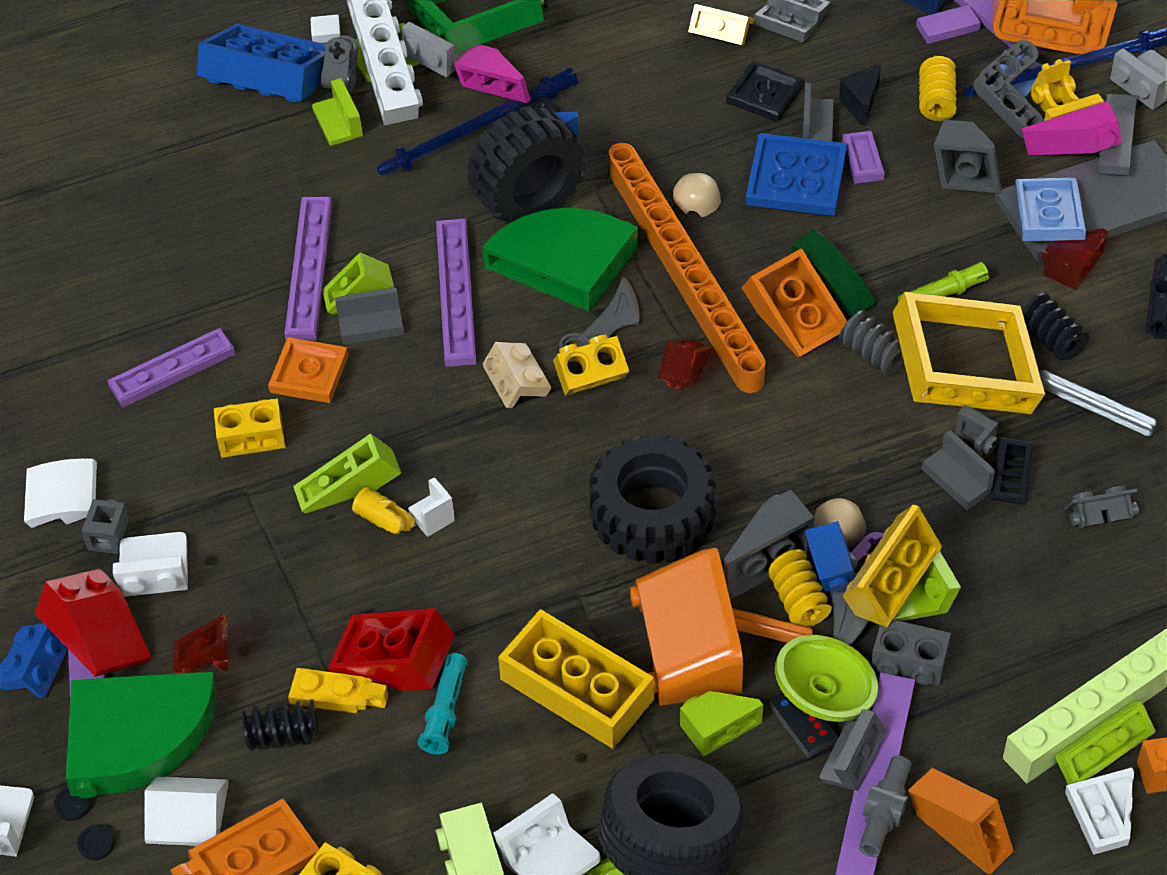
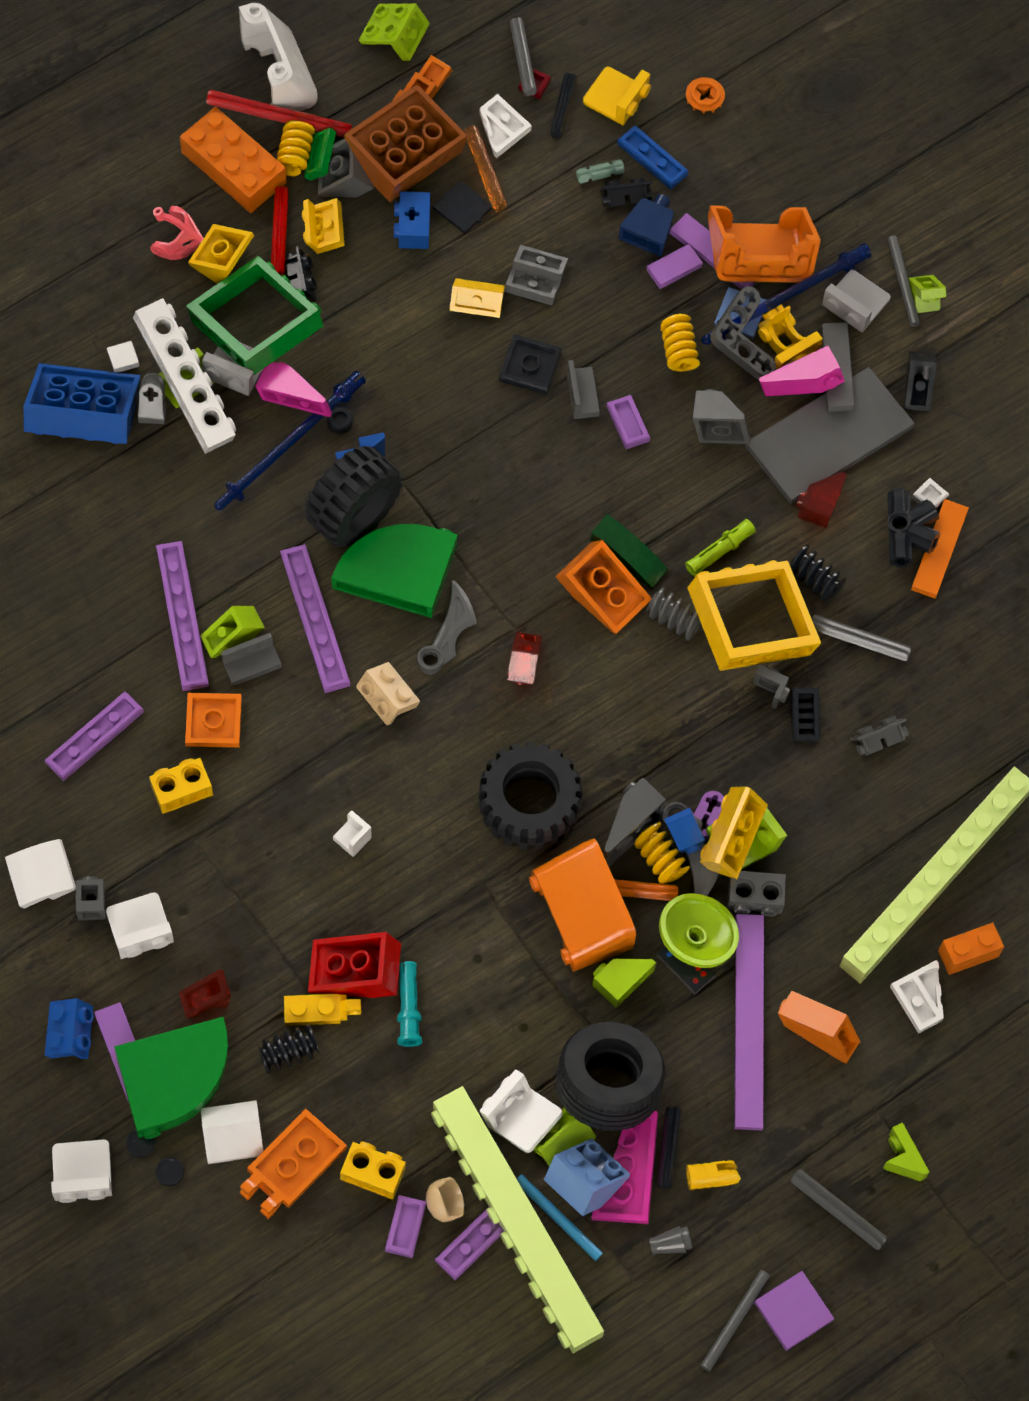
camera: 20 degrees left, 15 degrees up
red slope [35,569,151,677] -> none
lime slope [293,433,401,513] -> none
lime panel [312,78,363,146] -> none
yellow hinge [352,487,416,534] -> none
yellow brick [498,609,654,749] -> none
yellow brick [553,334,629,396] -> none
orange beam [608,143,765,393] -> none
tan hair [673,173,721,217] -> none
blue plate [745,133,847,216] -> none
tan hair [813,498,866,548] -> none
dark grey panel [819,709,887,791] -> none
black slope [839,64,881,126] -> none
dark grey pin [859,755,911,857] -> none
dark grey panel [922,430,995,510] -> none
medium blue tile [1015,178,1086,241] -> none
lime tile [1054,700,1156,785] -> none

